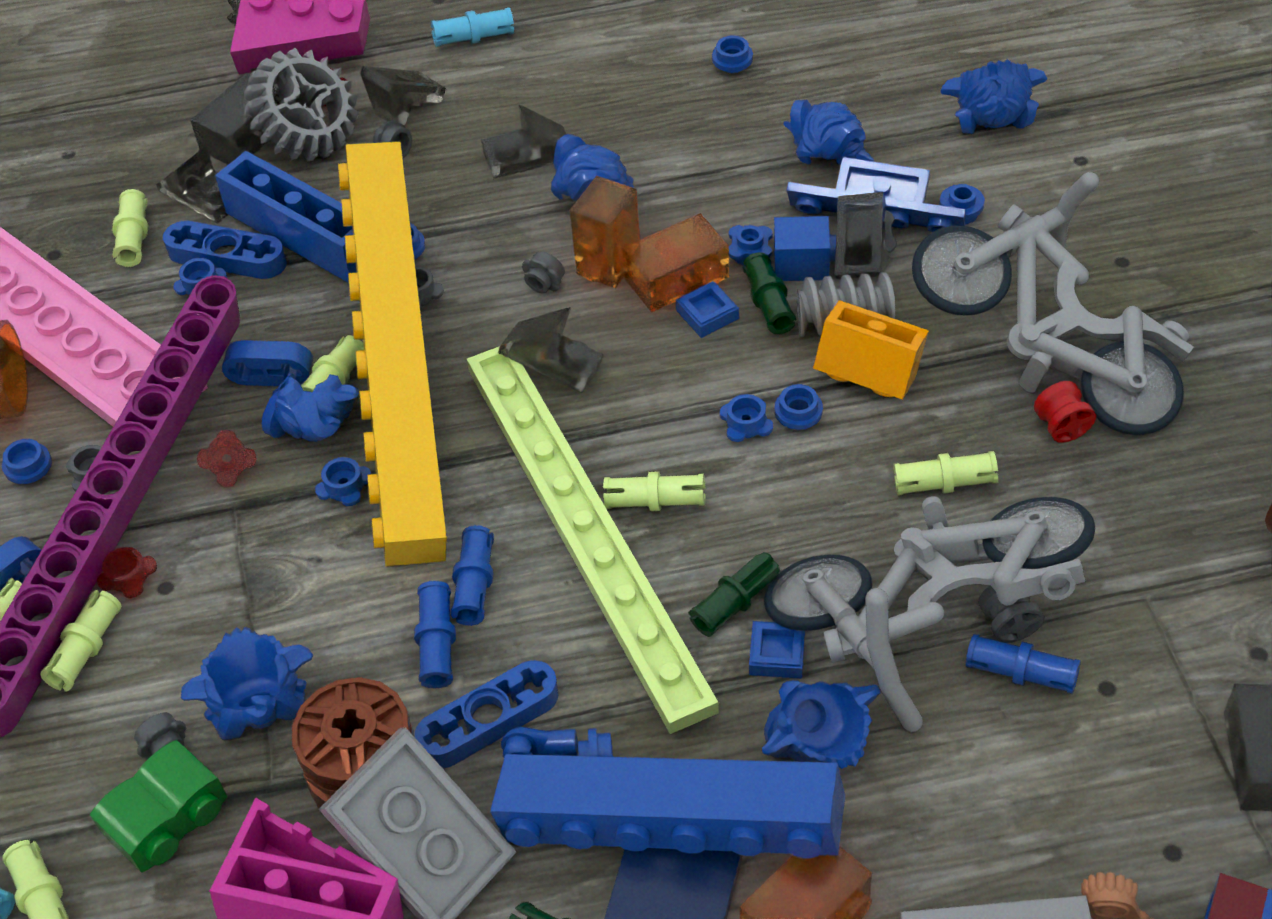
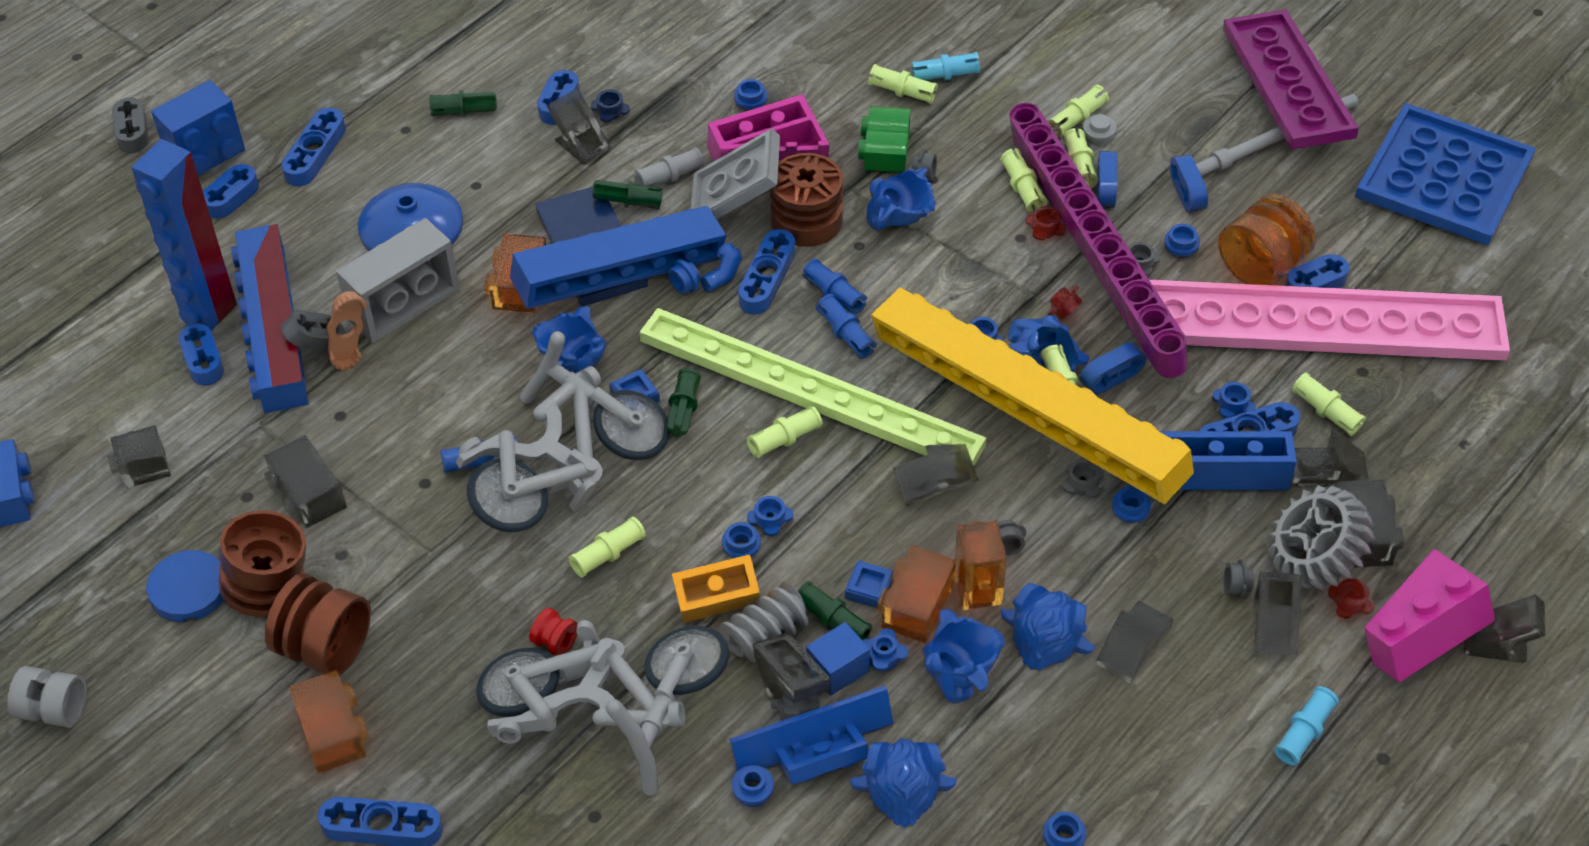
camera: 140 degrees right, 0 degrees up
none -> blue hair [922,608,1005,703]

